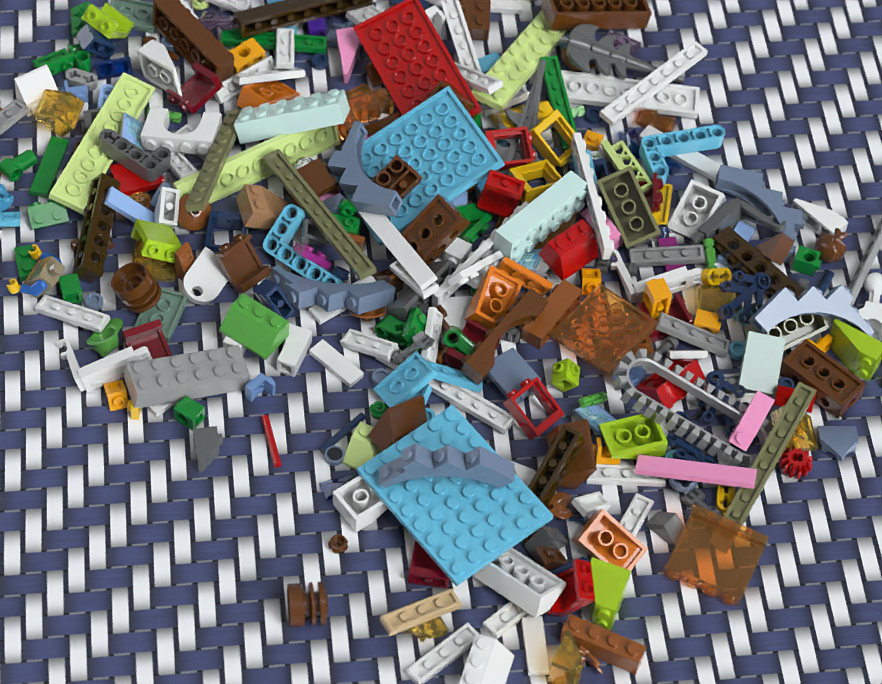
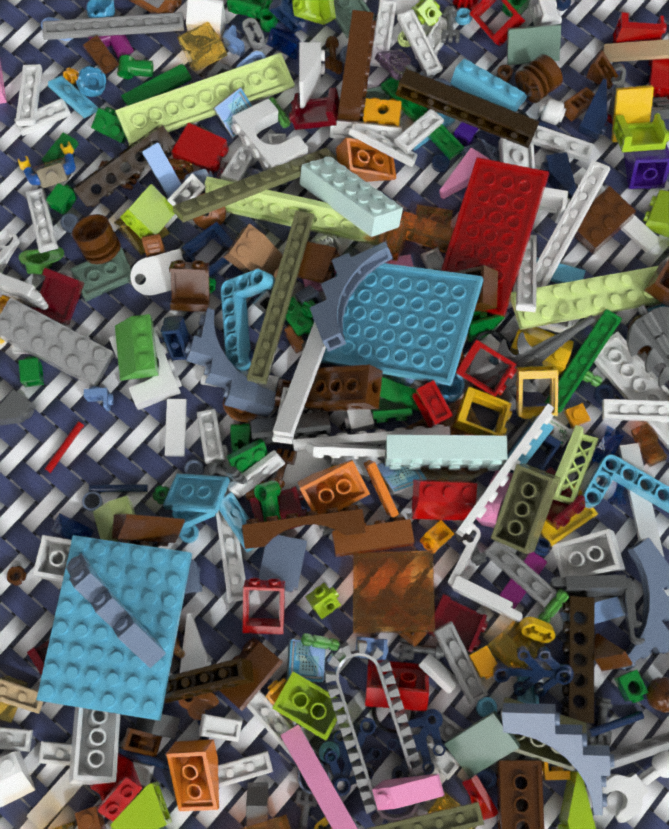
camera: 50 degrees right, 20 degrees up
dark grey beam [99,129,171,182] -> none
magenta plate [293,242,332,270] -> none
reddish brown slope [364,112,400,135] -> none
reddish brown slope [371,155,423,200] -> none
light orange brick [642,278,672,321] -> none

